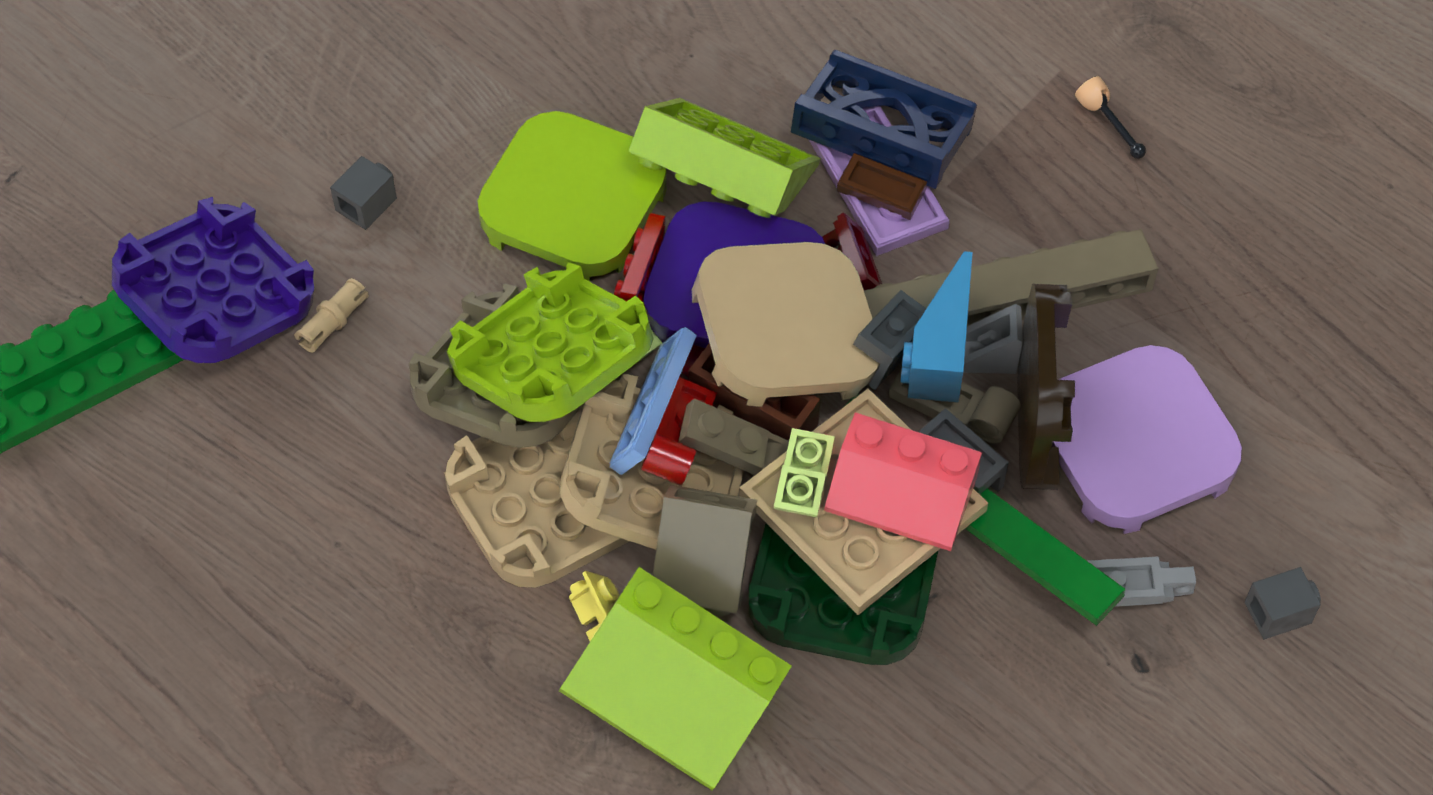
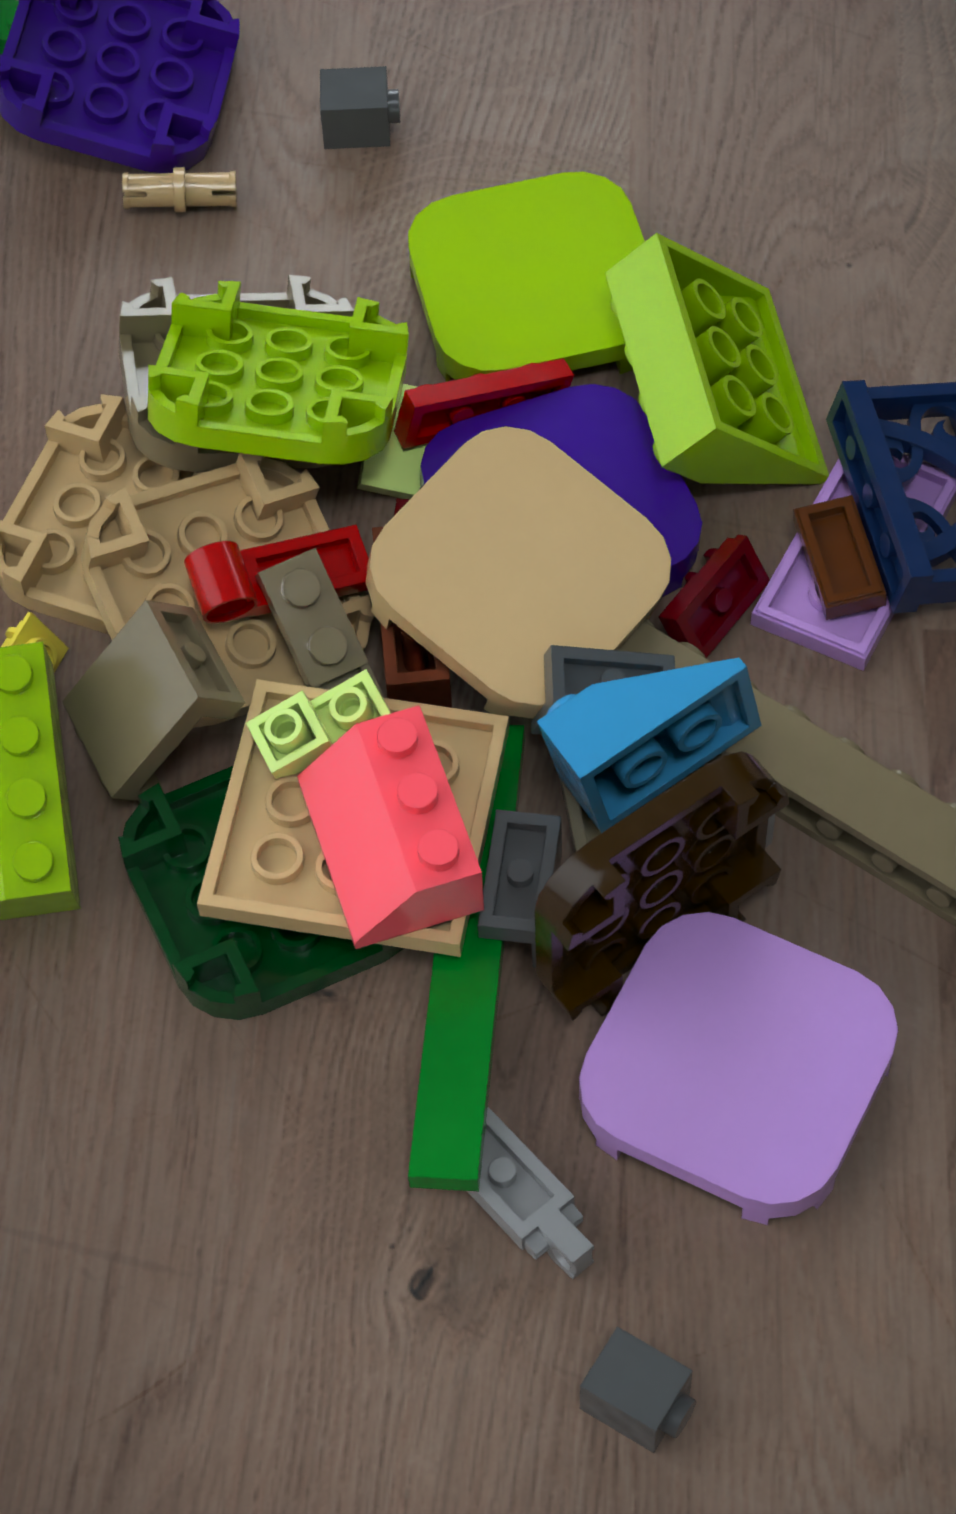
camera: 55 degrees right, 0 degrees up
light blue tile [609,327,697,475] -> none

